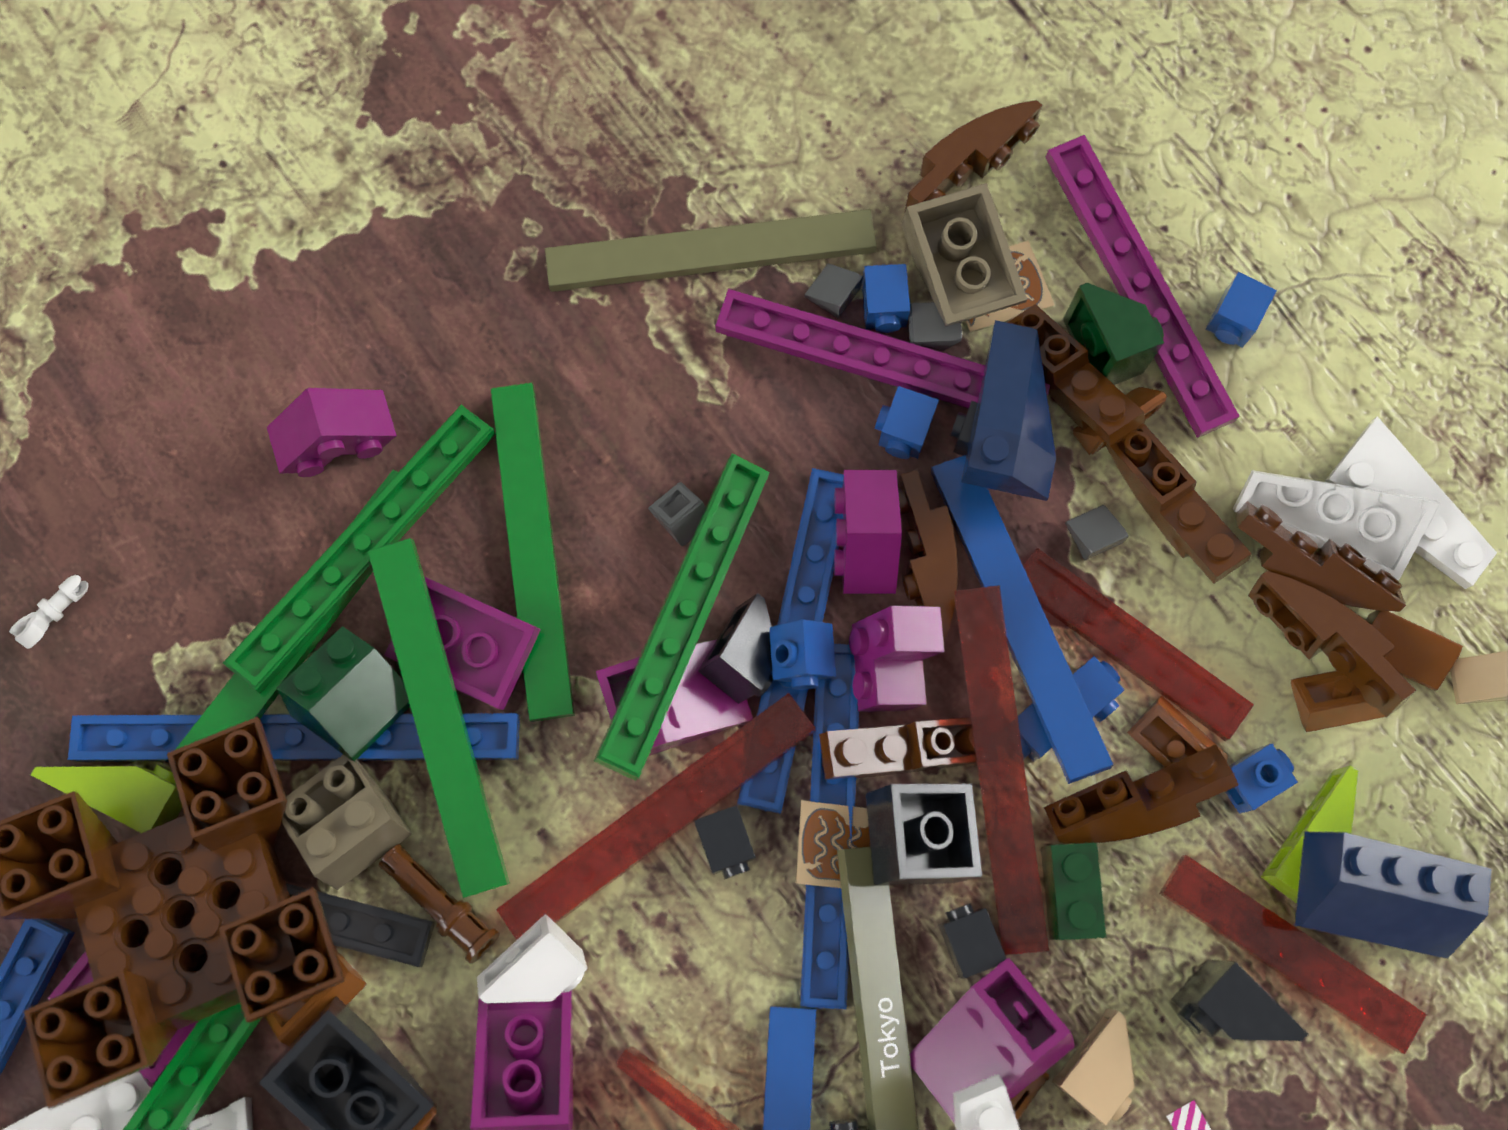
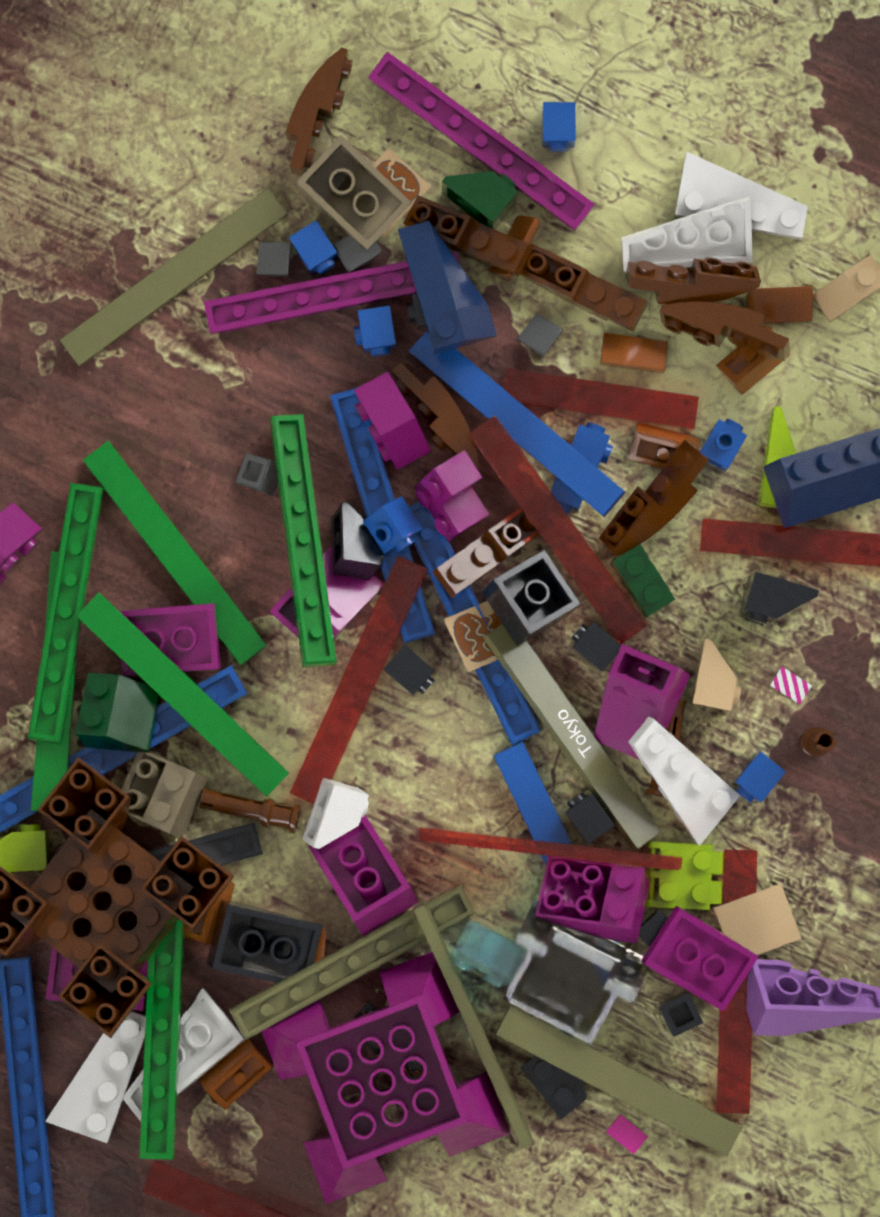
camera: 30 degrees left, 10 degrees up
none -> dark orange slope [599,333,668,374]

